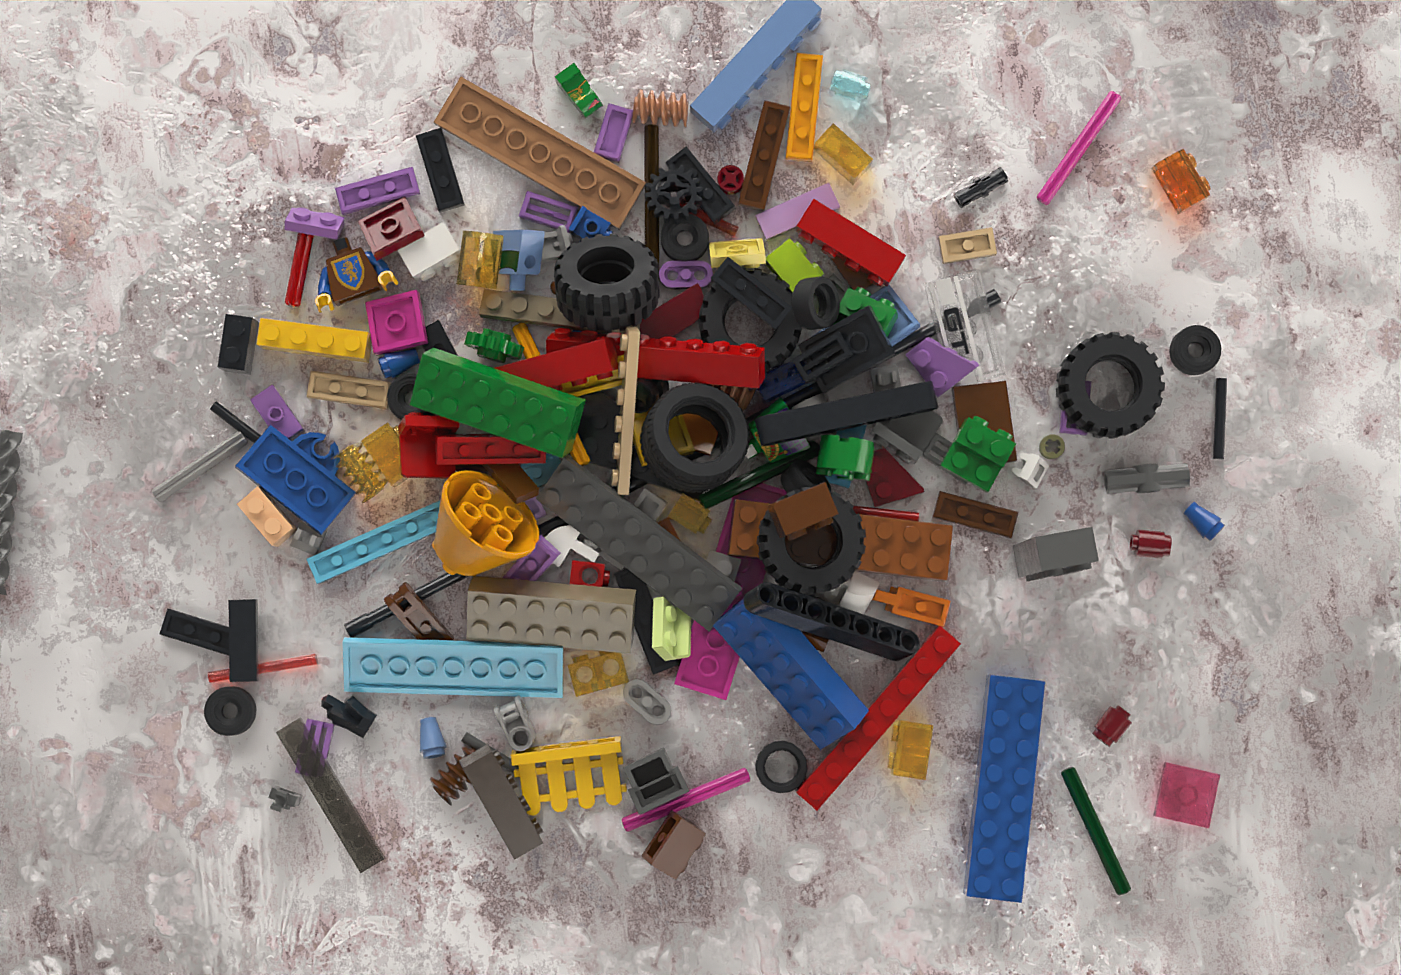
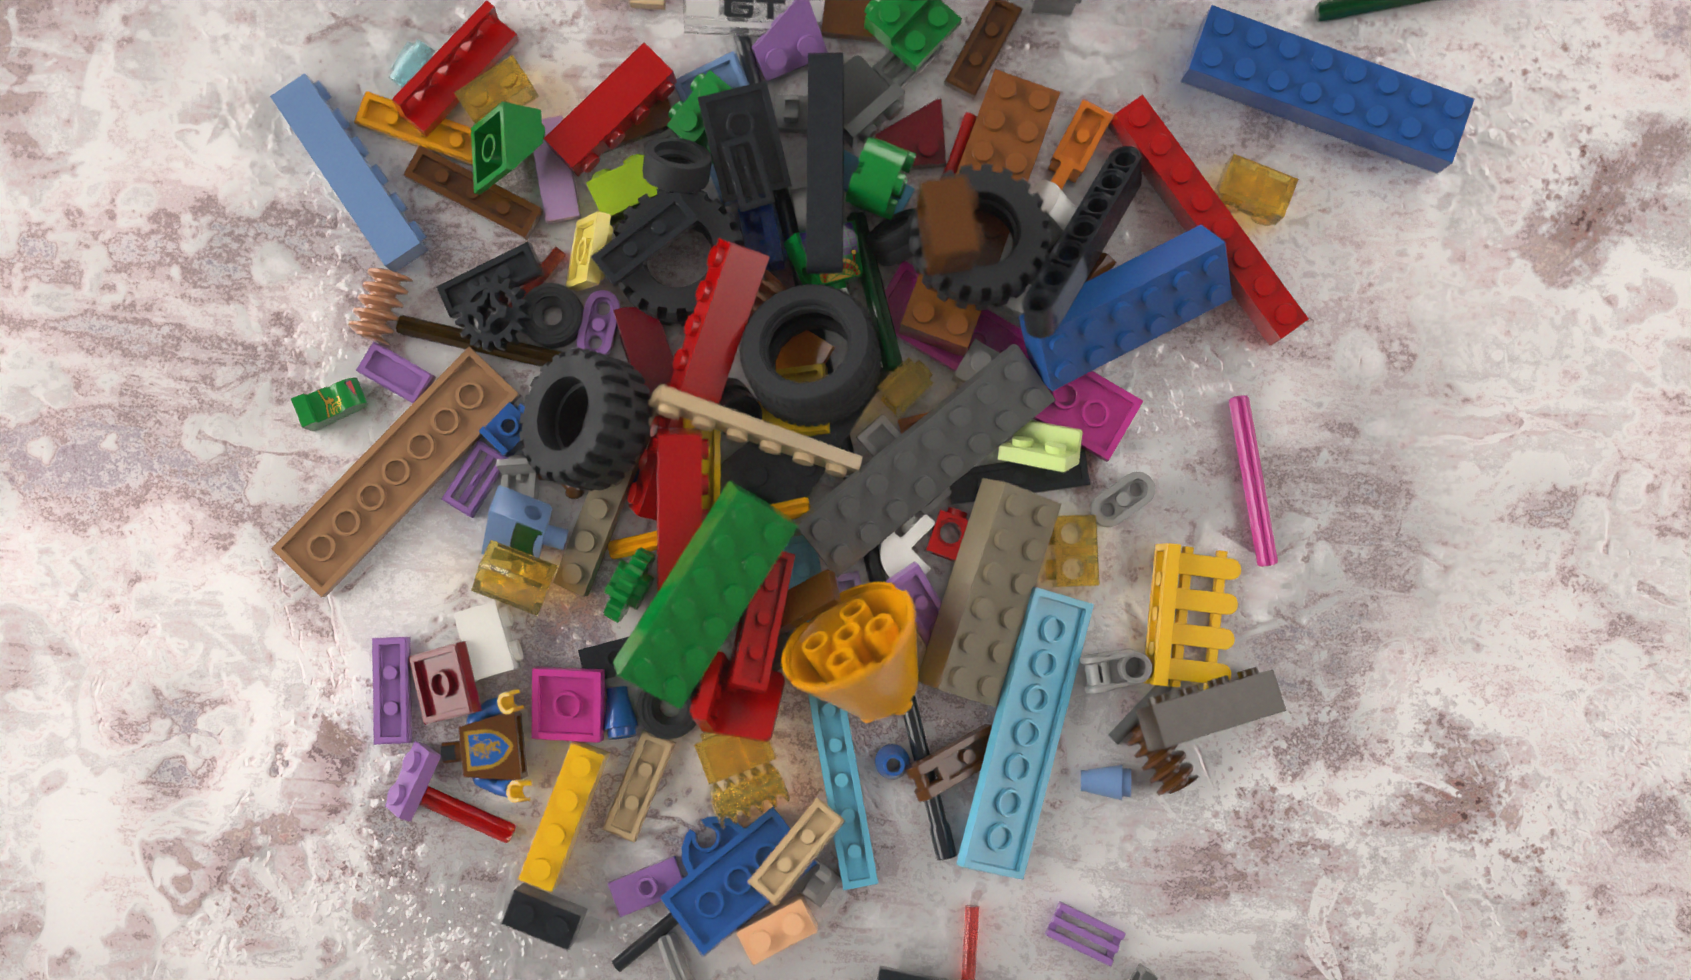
camera: 85 degrees left, 0 degrees up
clear smoke plate [276,717,385,873] -> none
black rock [321,694,377,738] -> none
black tile [416,128,465,213] -> none
dark grey plate [623,747,689,815] -> none
reddish brown brick [641,810,706,880] -> none
dark red wheel [717,165,744,196] -> none
black tyre [755,740,808,793] -> none
none -> red fence [392,0,519,137]
none -> green slope [471,102,545,194]
none -> tan tile [748,797,846,906]
none -> blue cone [875,744,910,779]

